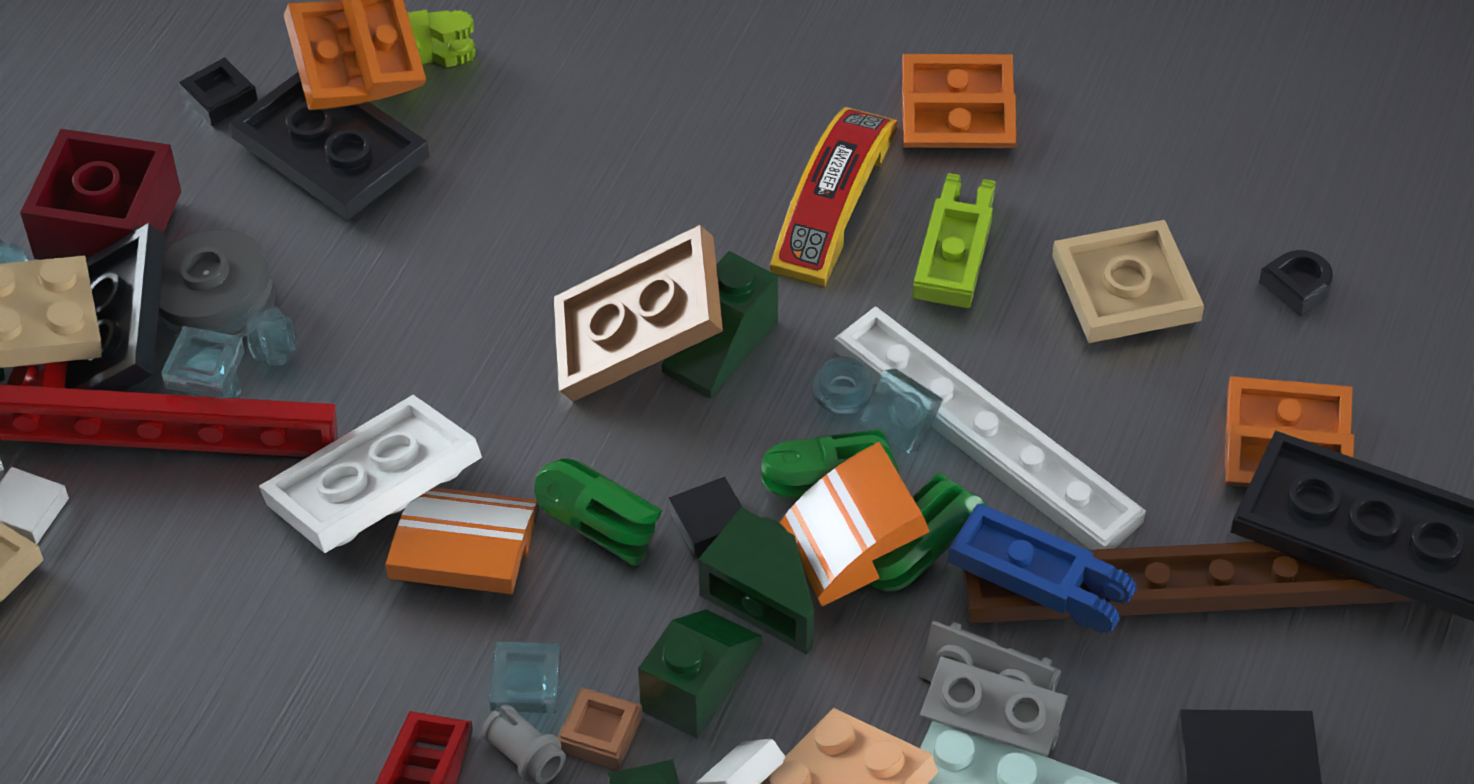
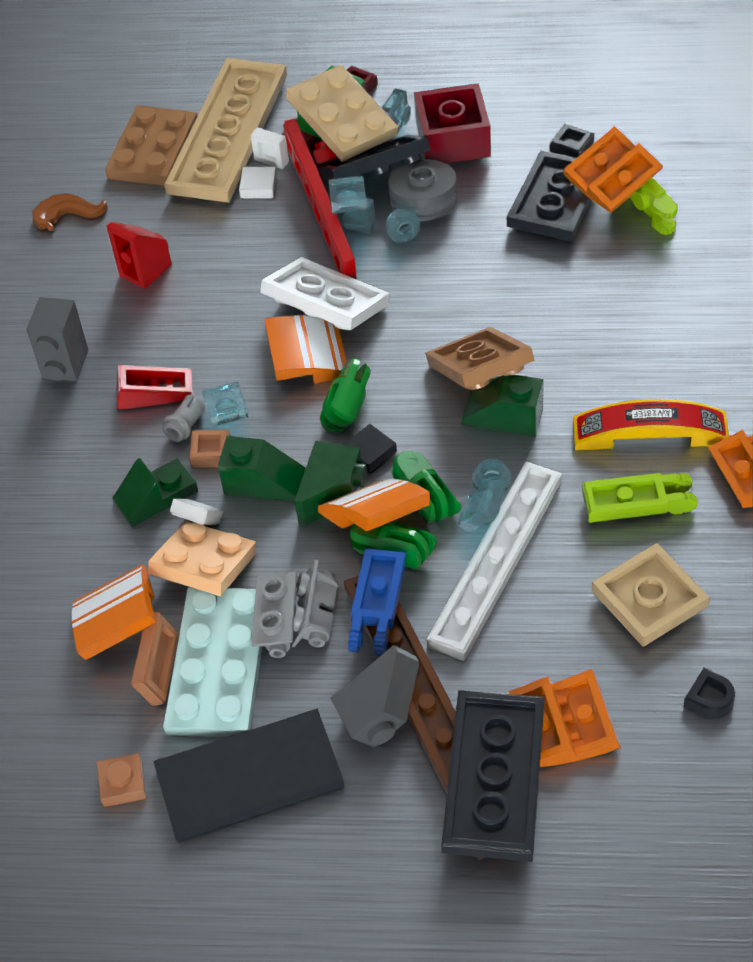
camera: 75 degrees right, 0 degrees up
none -> red slope [107,222,172,289]
none -> dark grey slope [331,645,420,748]

